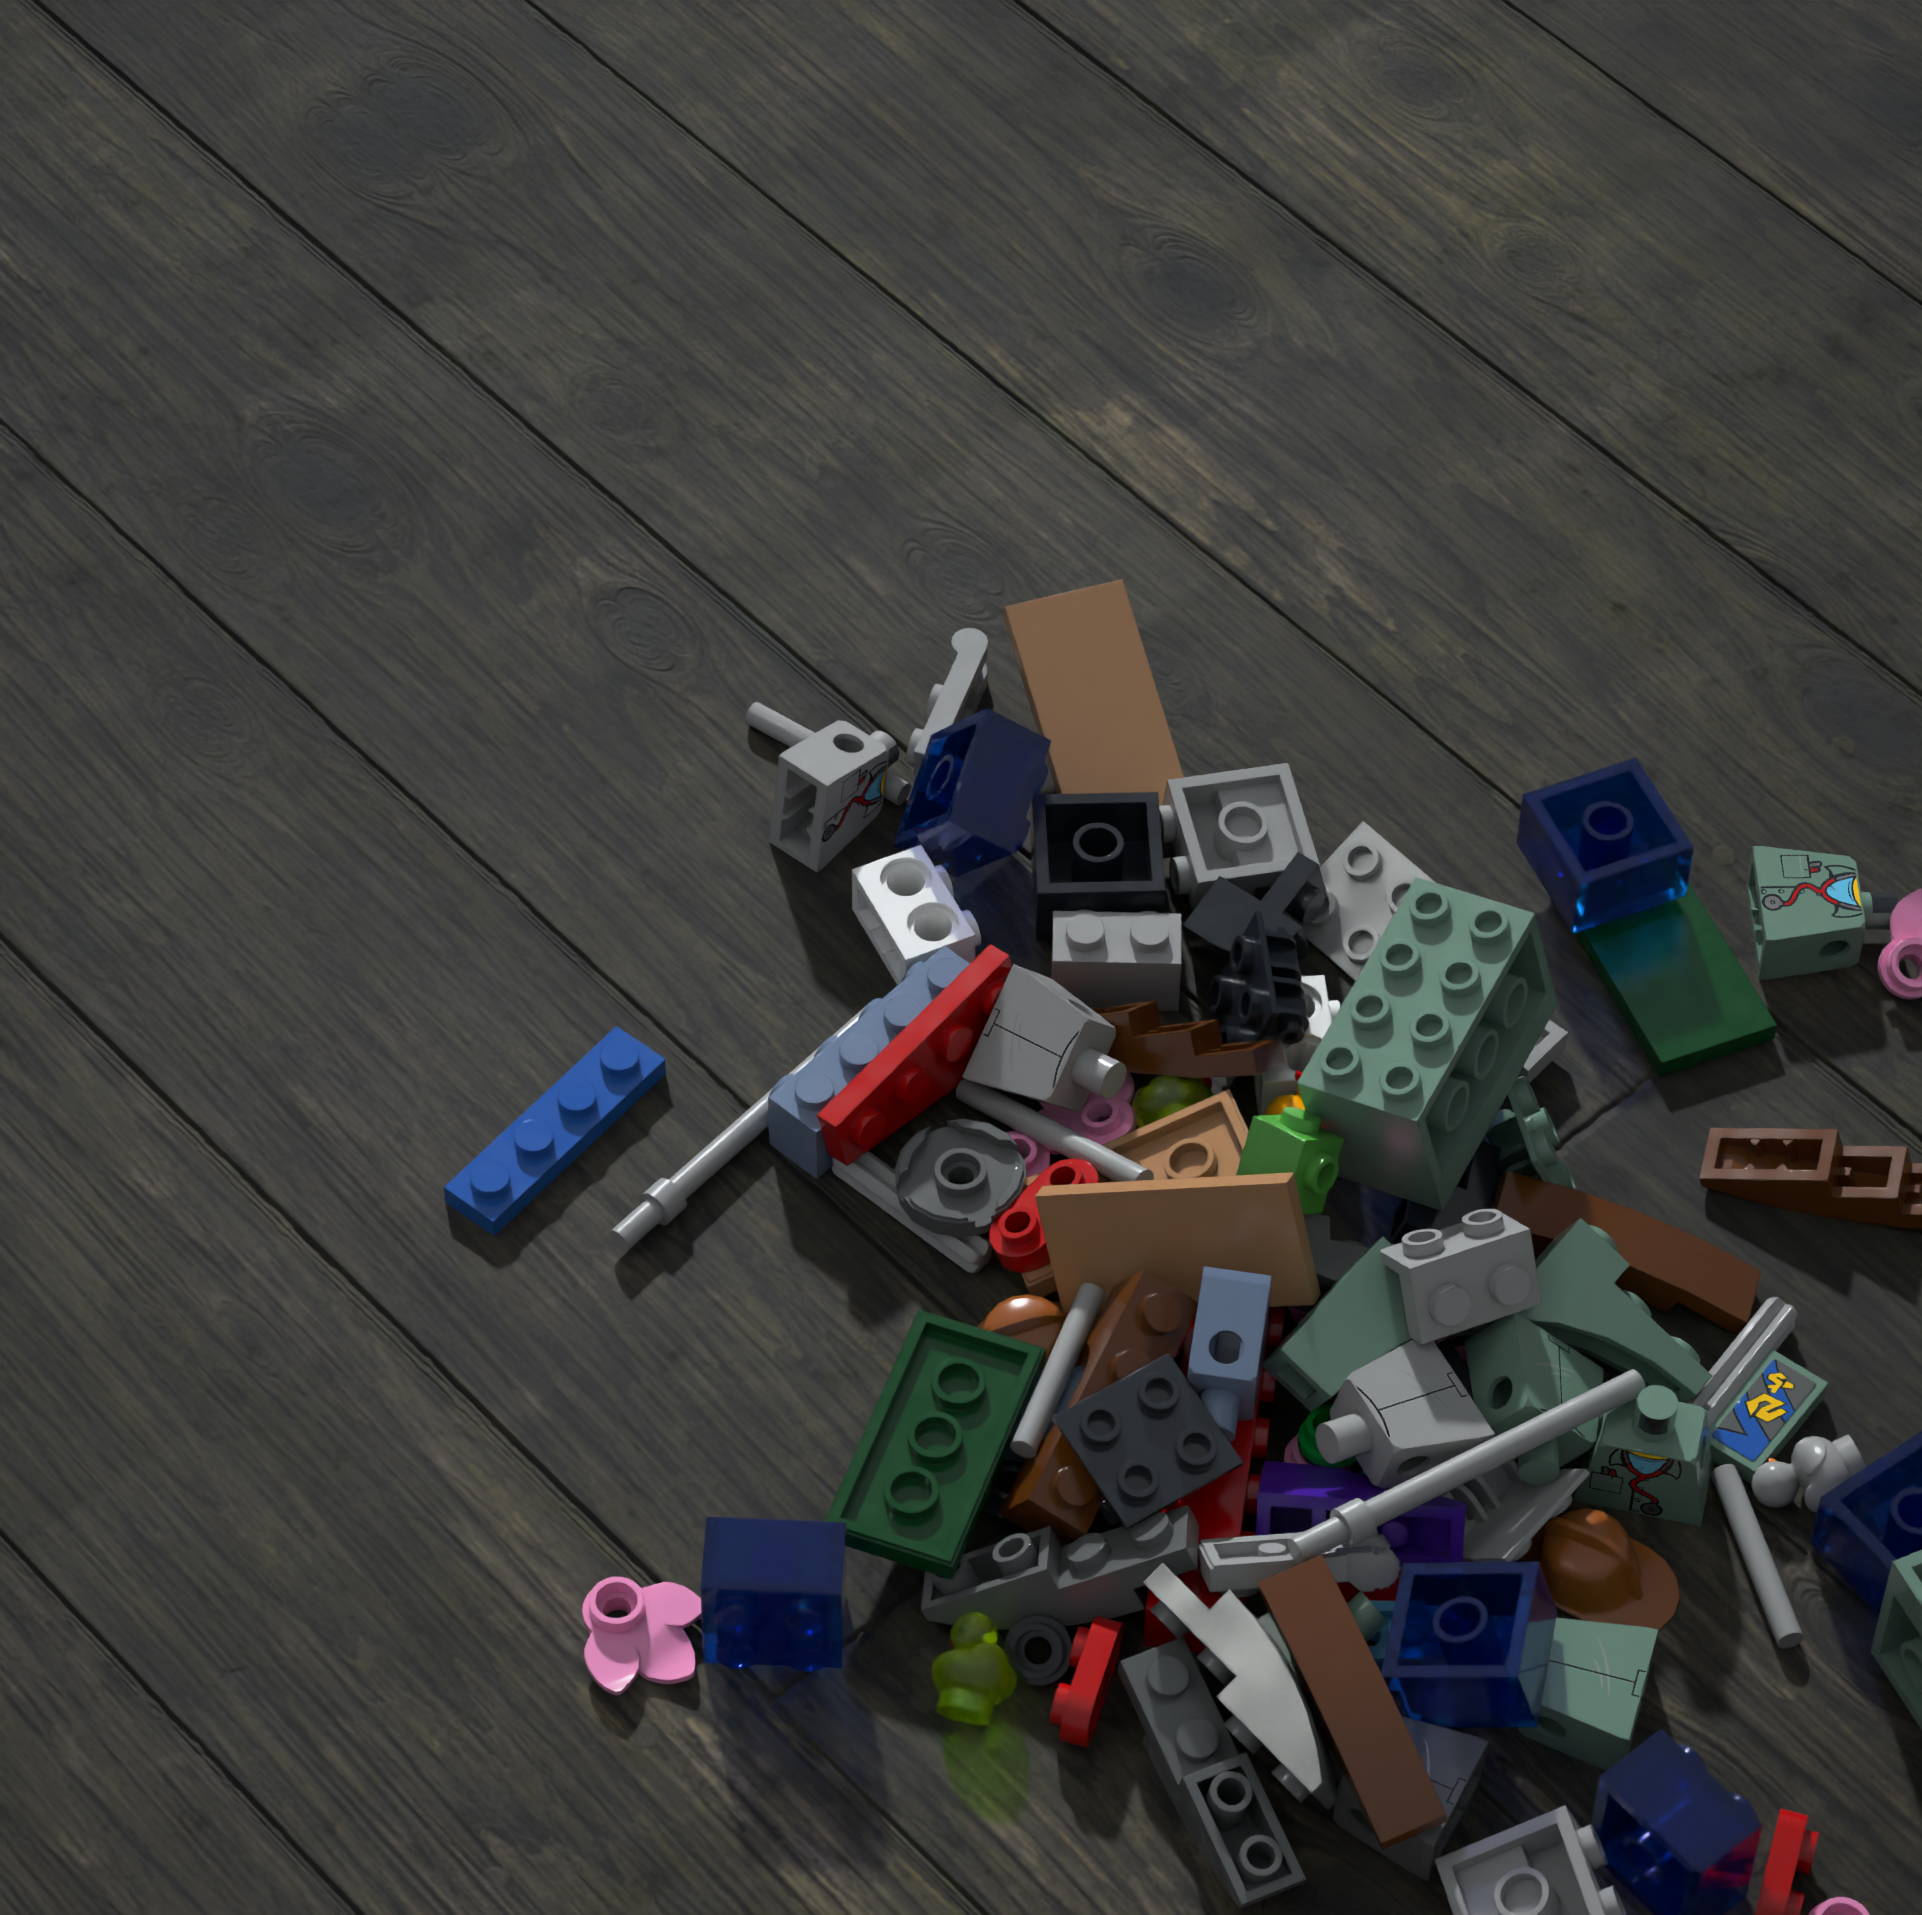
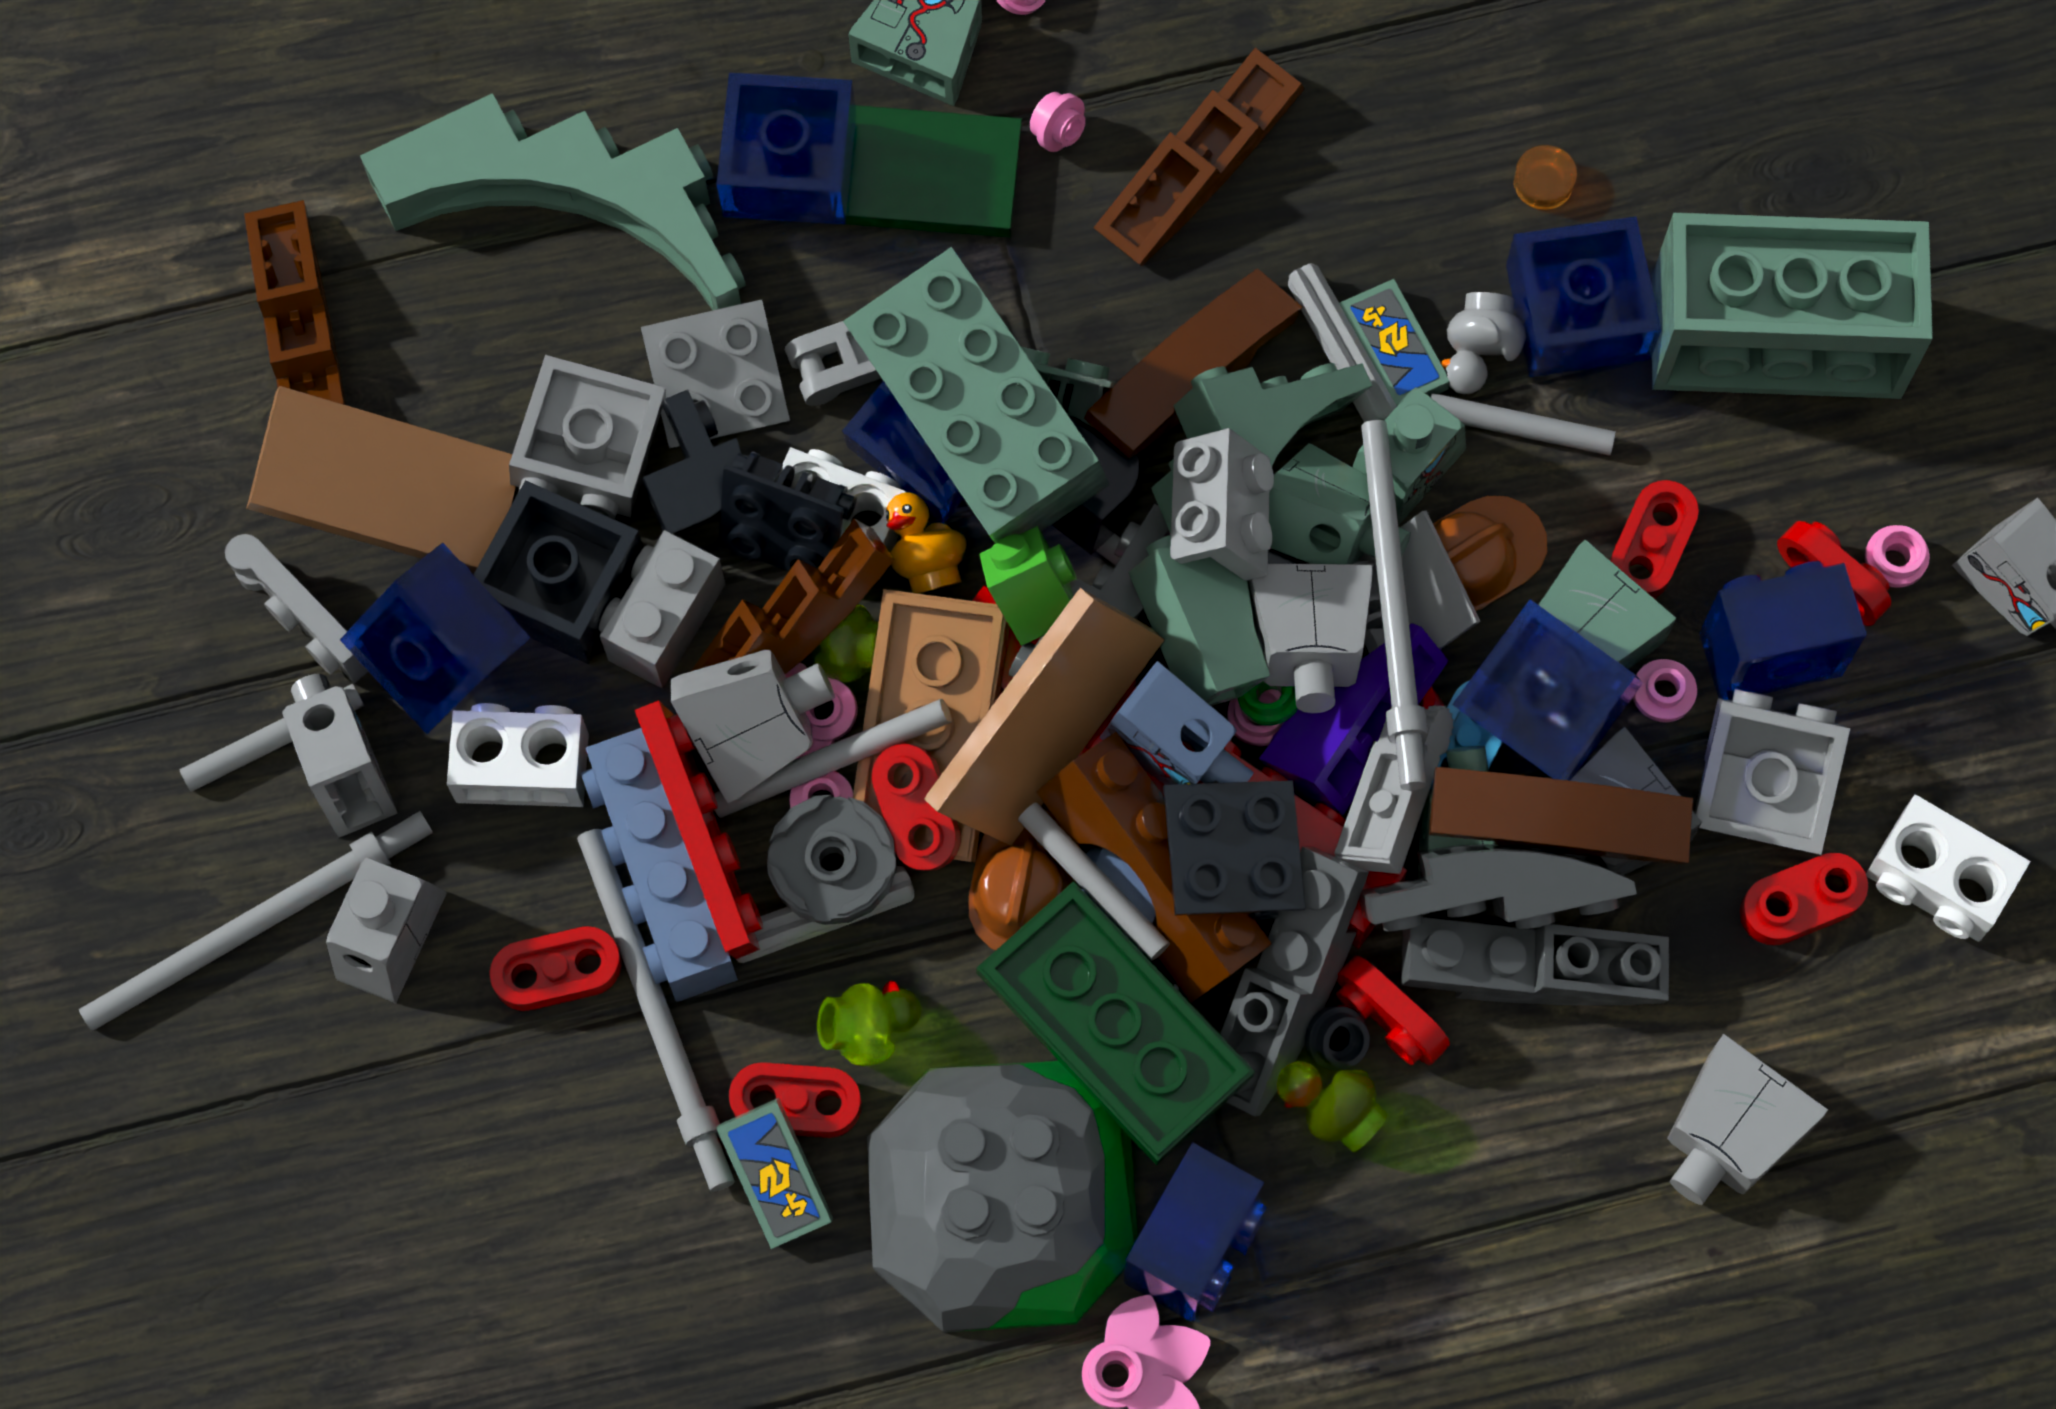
camera: 60 degrees left, 20 degrees up
blue plate [444,1026,666,1236] -> none
none -> light grey bar [79,811,433,1031]
none -> reddish brown slope [244,200,346,405]
none -> light grey torso [326,858,447,1003]
none -> sand green arch [360,93,746,311]
none -> red plate [490,926,622,1011]
none -> tile [716,1098,833,1249]
none -> red plate [729,1062,862,1138]
none -> clear neon green animal [817,980,922,1067]
none -> dark grey rock [867,1061,1139,1333]
none -> bright pink plate [1030,92,1085,152]
none -> red plate [1610,480,1699,599]
none -> bright pink plate [1632,659,1697,722]

